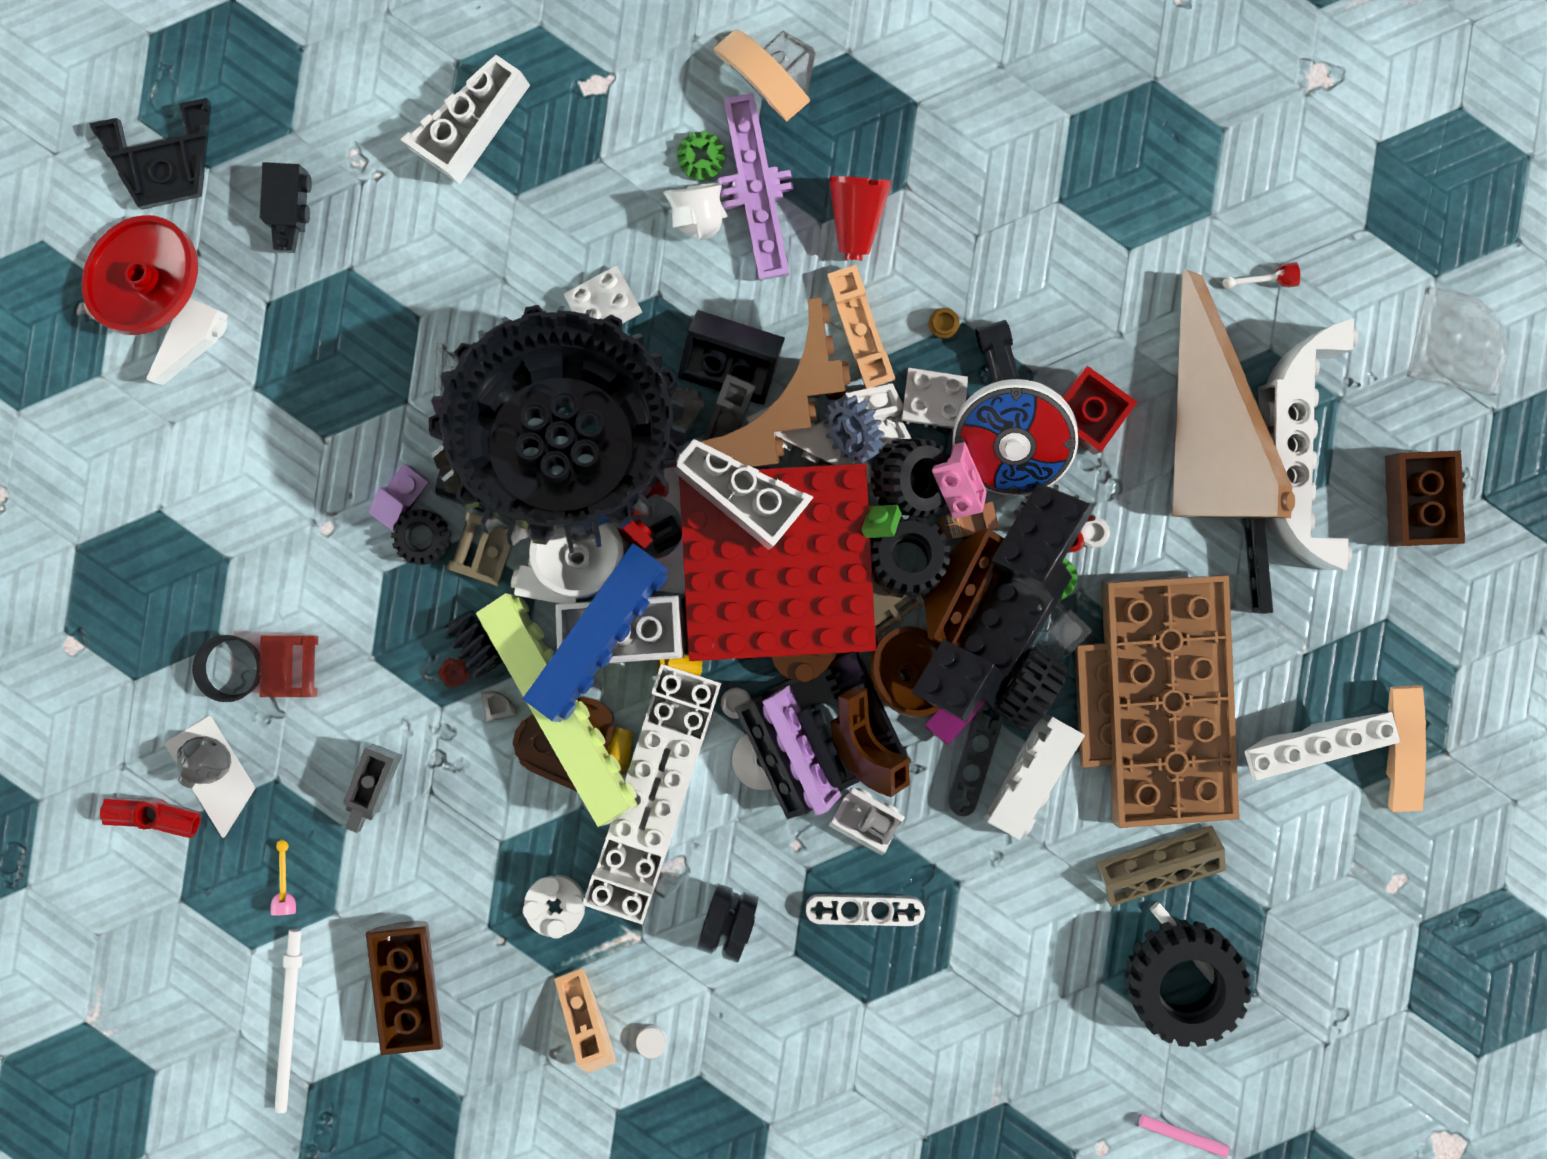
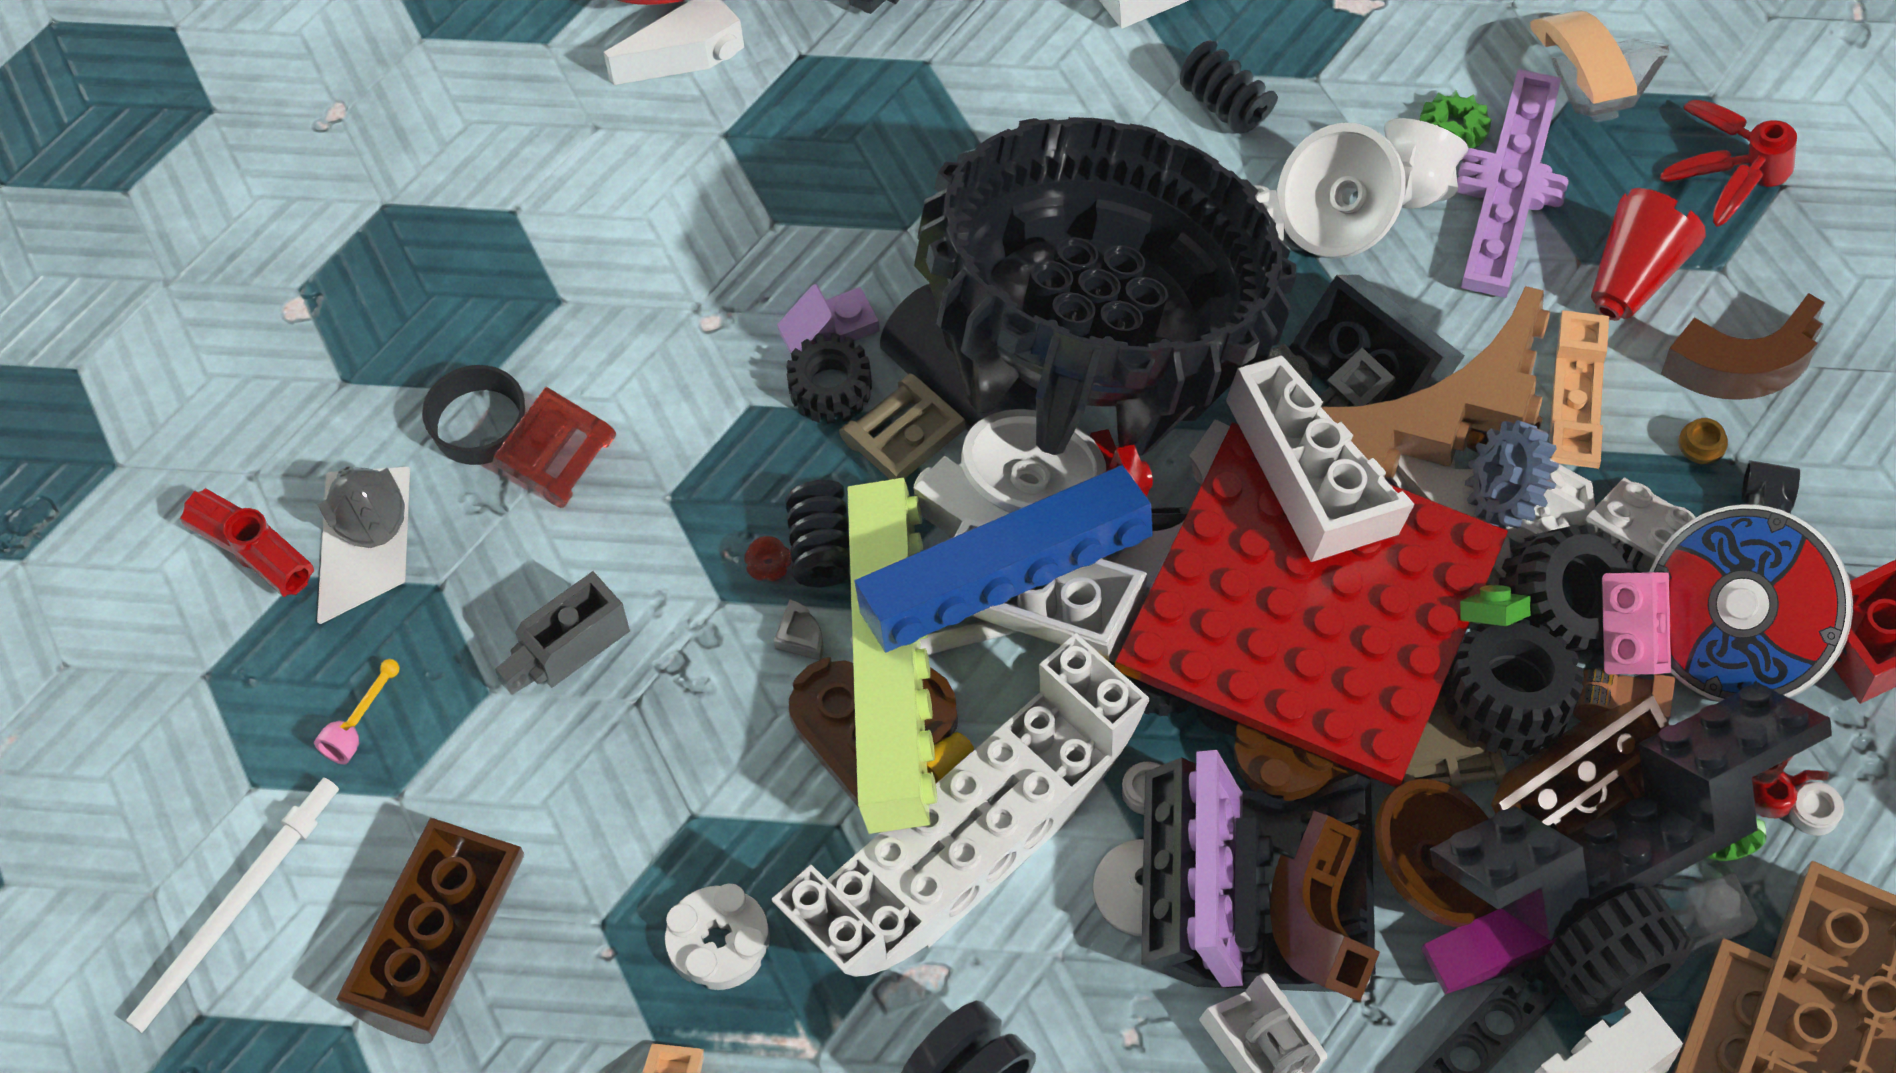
camera: 40 degrees right, 30 degrees down
none -> black piece [1180,40,1278,134]
none -> white dish [1277,123,1405,259]
none -> red plant [1660,100,1797,227]
none -> reddish brown arch [1661,293,1825,400]

